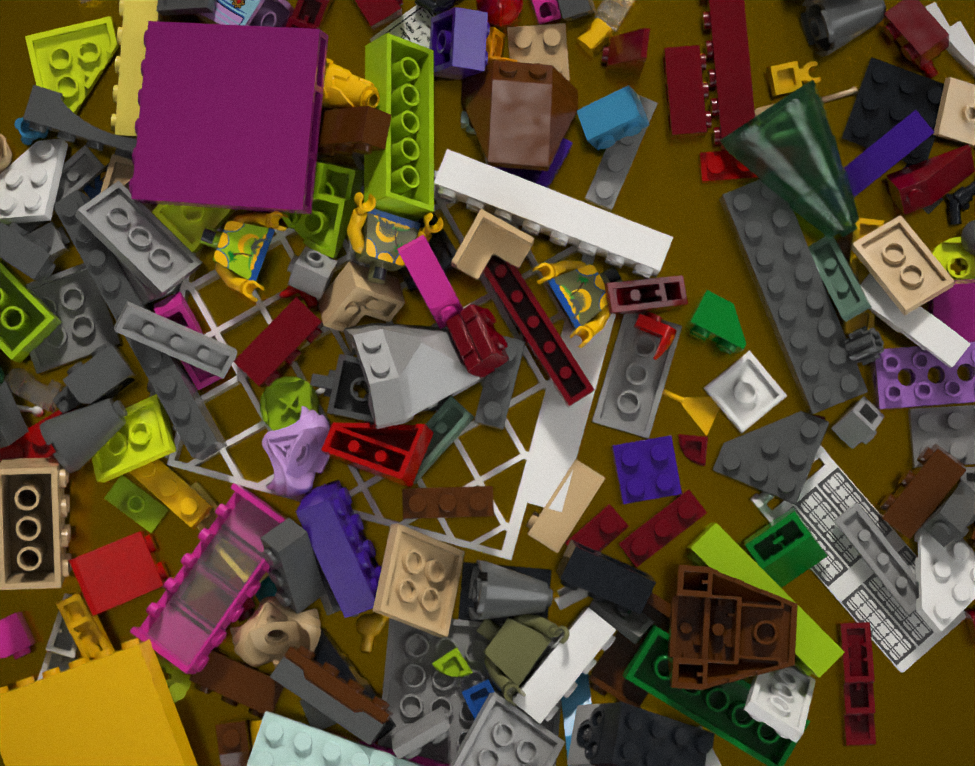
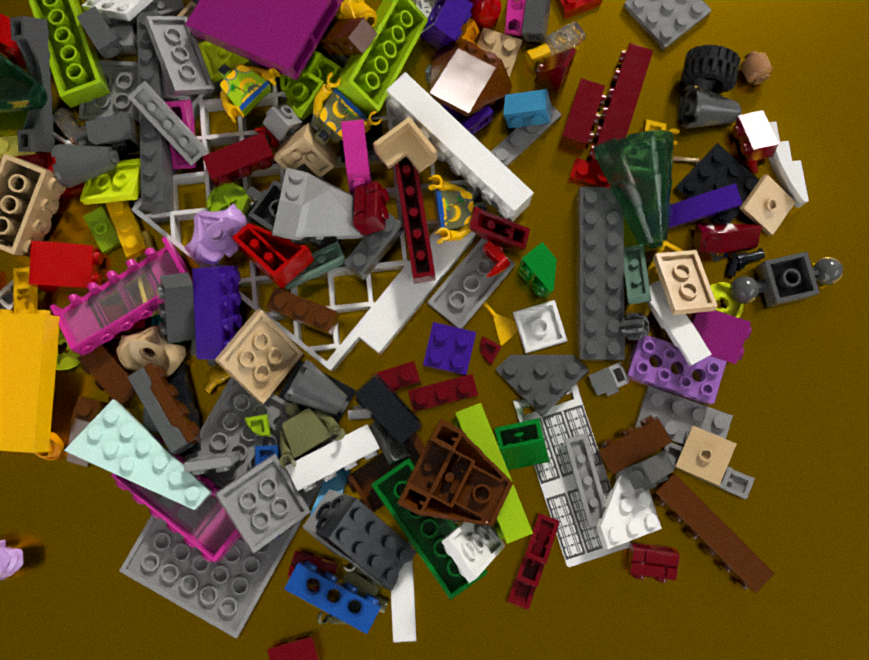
camera: 25 degrees right, 5 degrees down
tan brick [526,459,605,554] -> none

